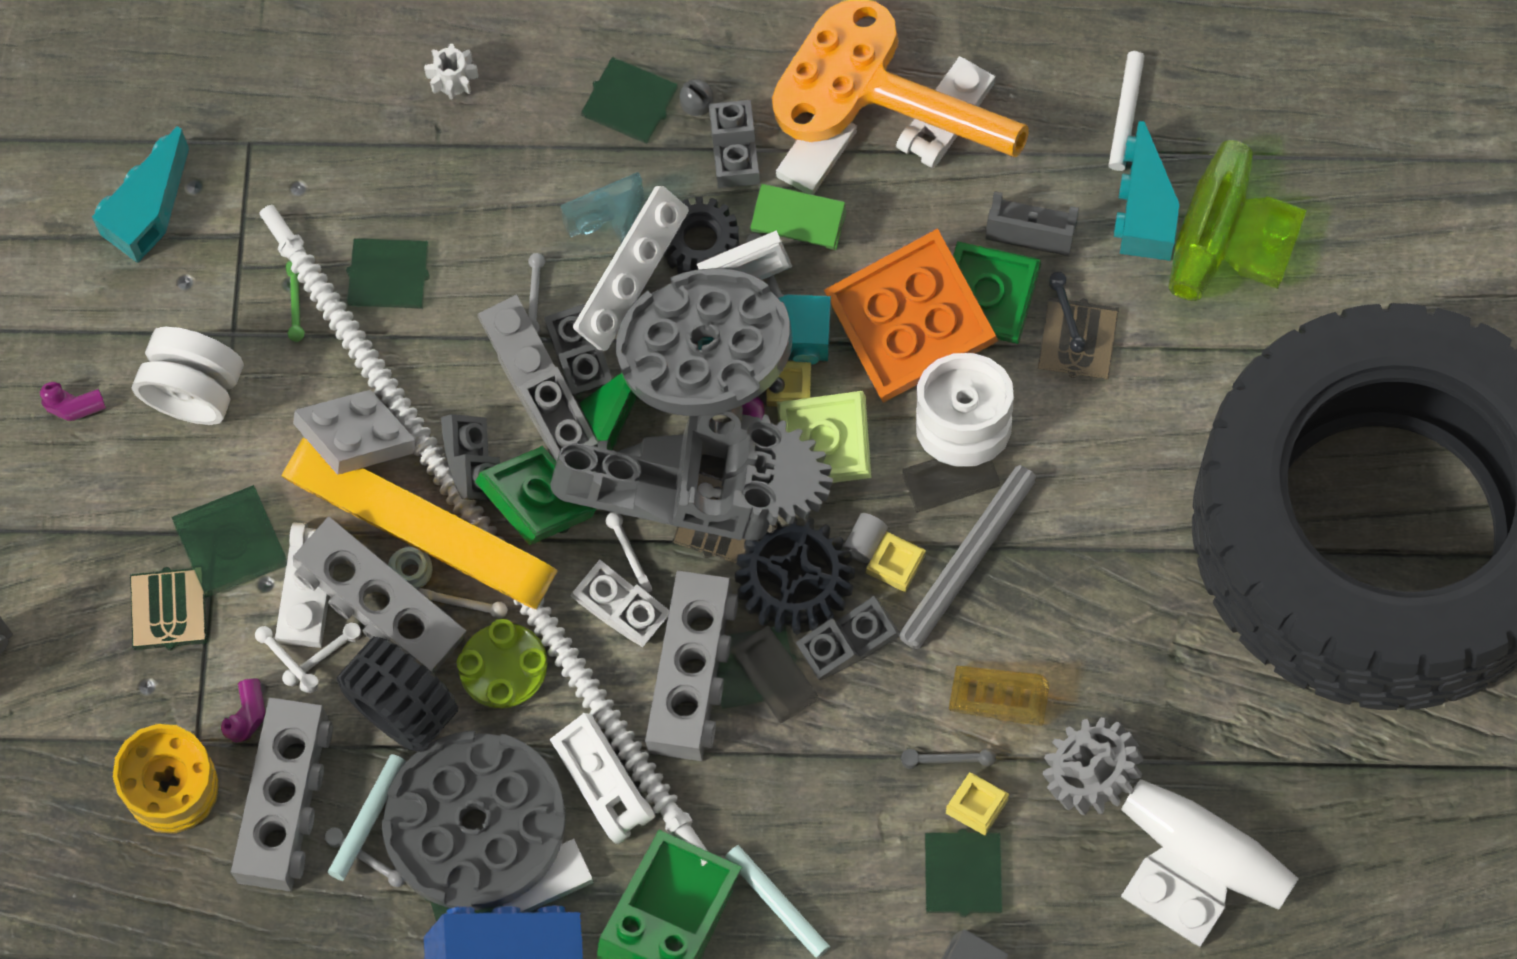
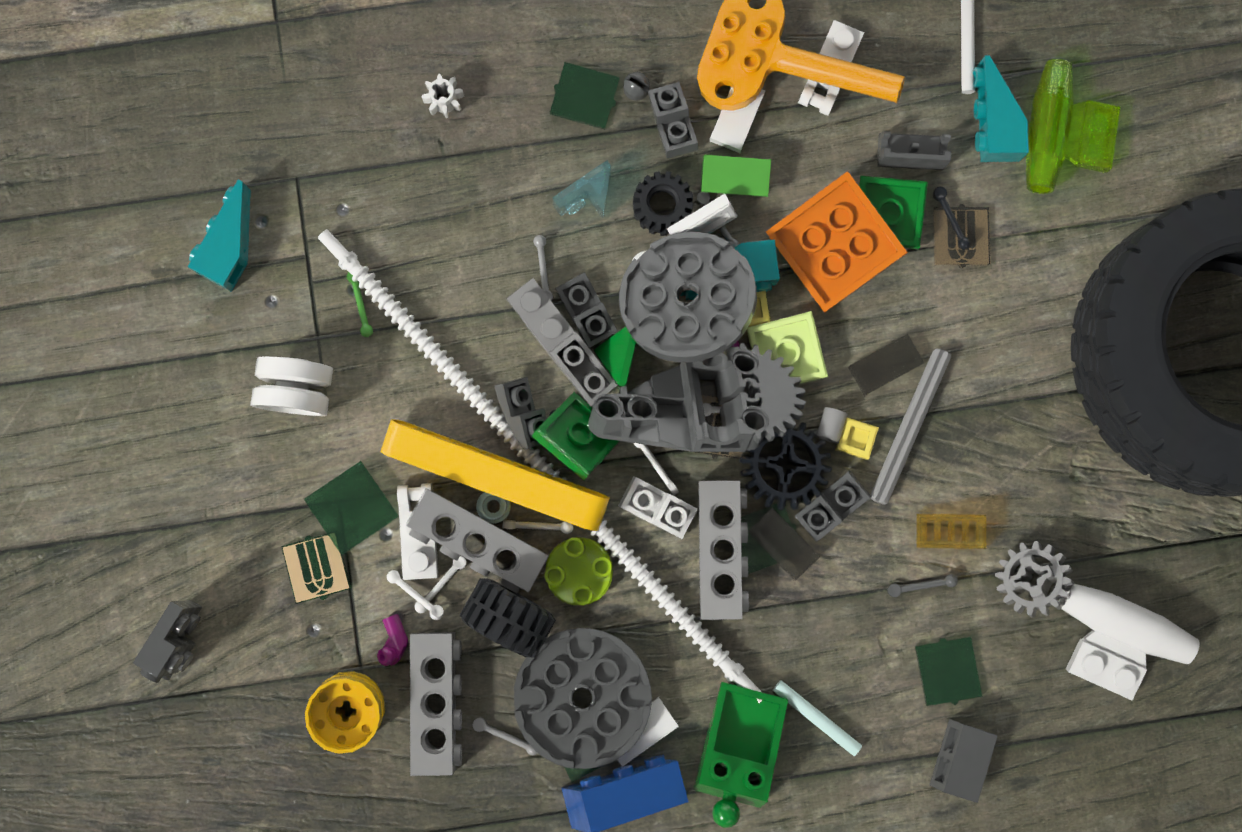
camera: 15 degrees left, 15 degrees up
magenta arm [40,382,106,421] -> none
light grey plate [293,390,415,475] -> none
light aqua bar [328,754,406,881] -> none
clear green piece [346,238,430,309] -> none
white plate [550,713,655,844] -> none
white bracket [573,186,689,351] -> none
white wheel [916,353,1014,467] -> none
light yellow tile [946,772,1009,835] -> none

